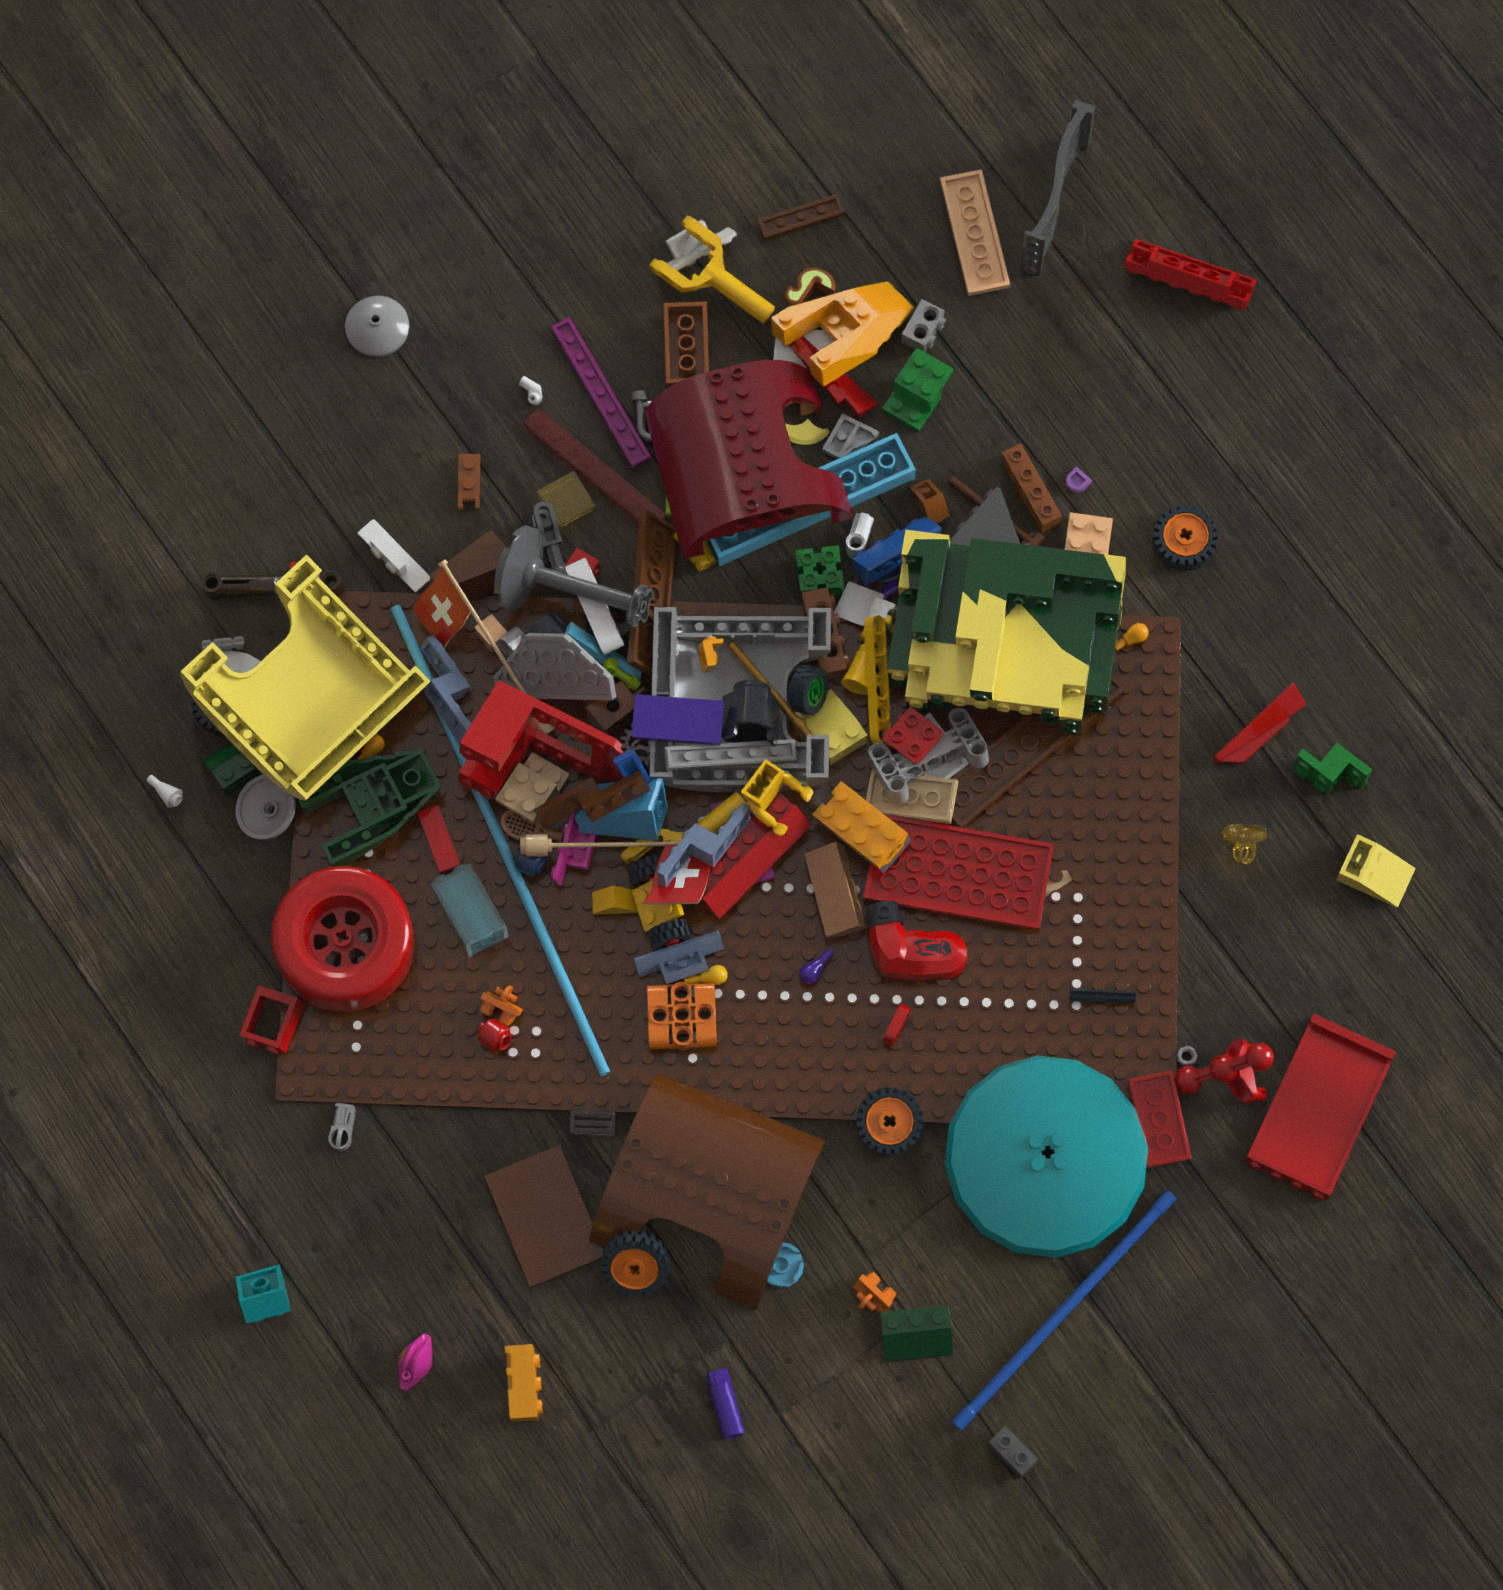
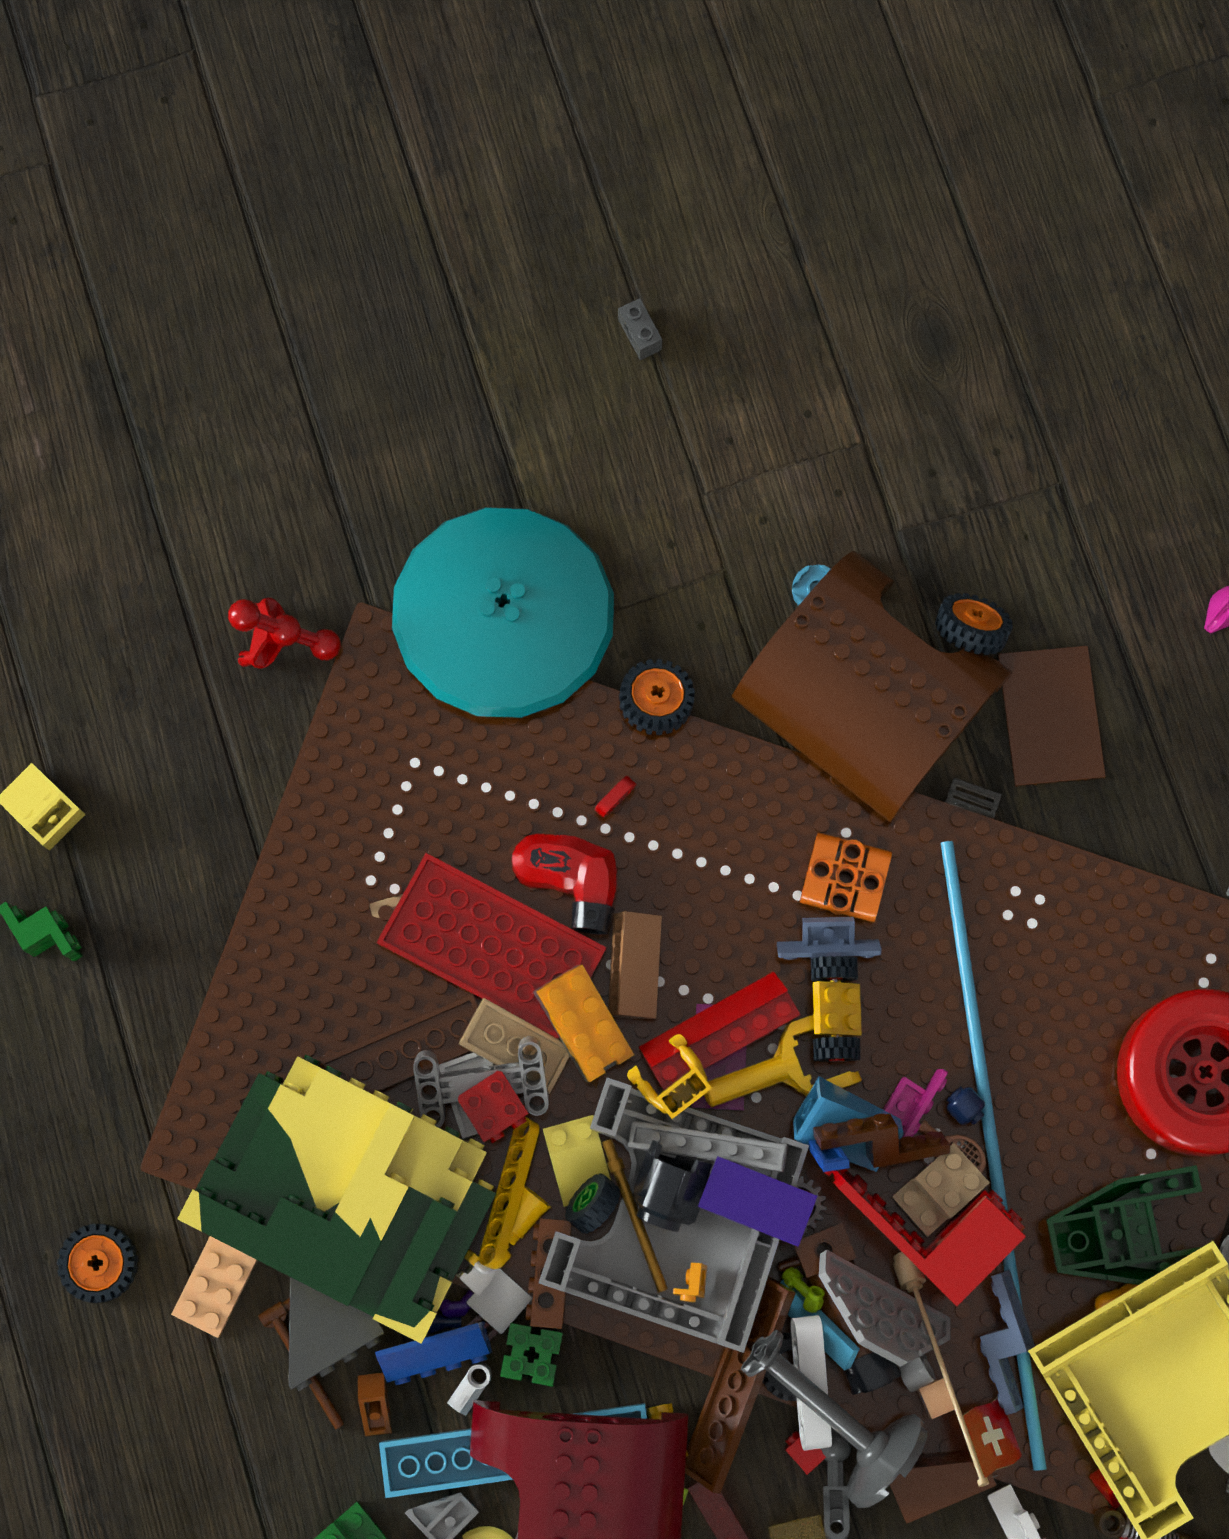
camera: 165 degrees left, 5 degrees up
red tile [417,805,461,874] -> none
clear light blue slope [431,863,509,958] -> none
red head [477,1018,512,1052] -> none
orange hips [480,985,523,1025] -> none
light orange wedge [505,1344,543,1422] -> none
flag [520,834,711,905] -> none
yellow slope [592,885,638,915] -> none
sand blue bracket [657,803,751,887] -> none
yellow piece [684,965,727,985] -> none
dark purple piece [706,1368,745,1440] -> none
dark purple piece [799,948,834,984] -> none
orange hips [853,1272,896,1313] -> none
dark green slope [880,1305,953,1362] -> none
blue piece [951,1190,1177,1431] -> none
dark orange brick [1001,443,1062,534] -> none
medium lavender tile [1065,467,1092,494] -> none
black axle [1069,988,1136,1004] -> none
light orange piece [1117,623,1149,650] -> none
red tile [1128,1070,1192,1168] -> none
light grey axle [1177,1046,1197,1067] -> none
red wedge [1213,683,1306,765] -> none
clear yellow tile [1223,824,1267,864] -> none
red panel [1245,1014,1396,1200] -> none

